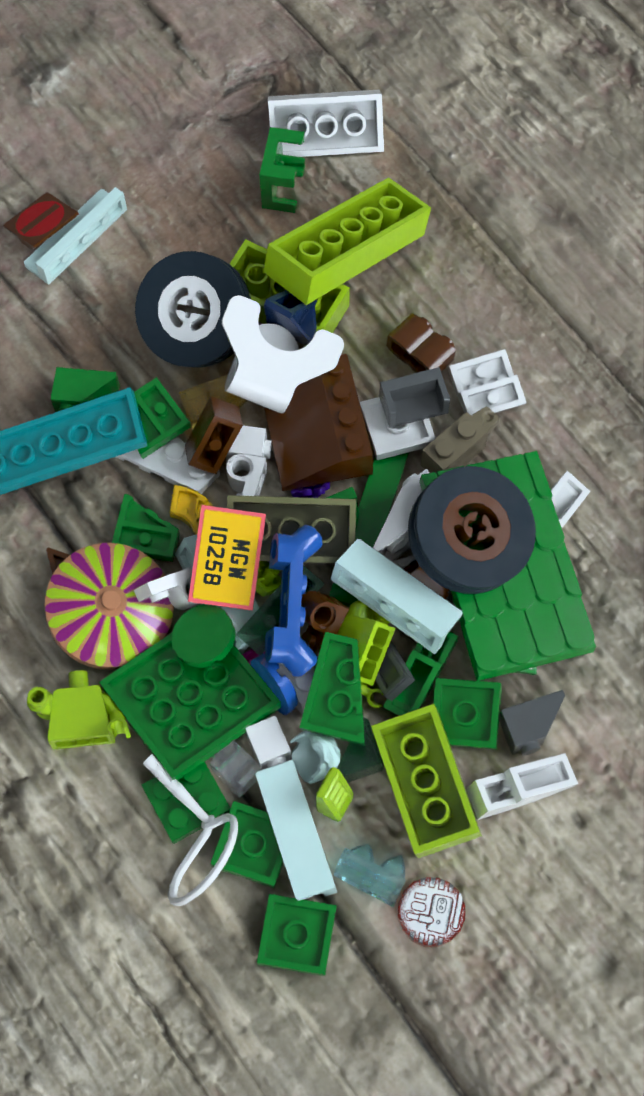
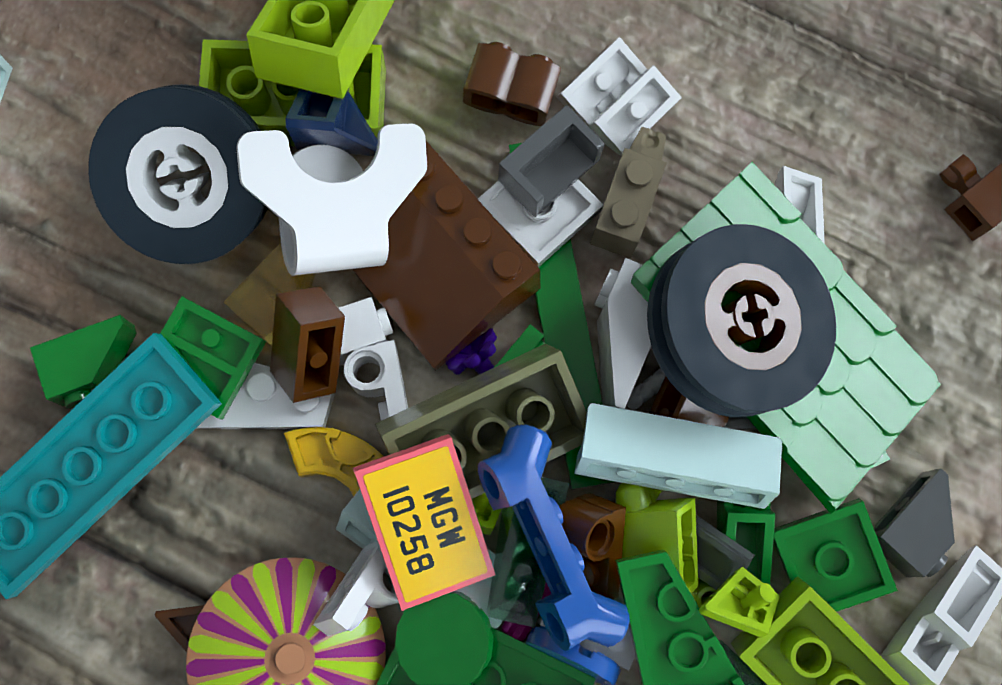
camera: 35 degrees left, 10 degrees up
green wing [112,494,180,562] -> none
none -> lime piece [699,567,780,638]

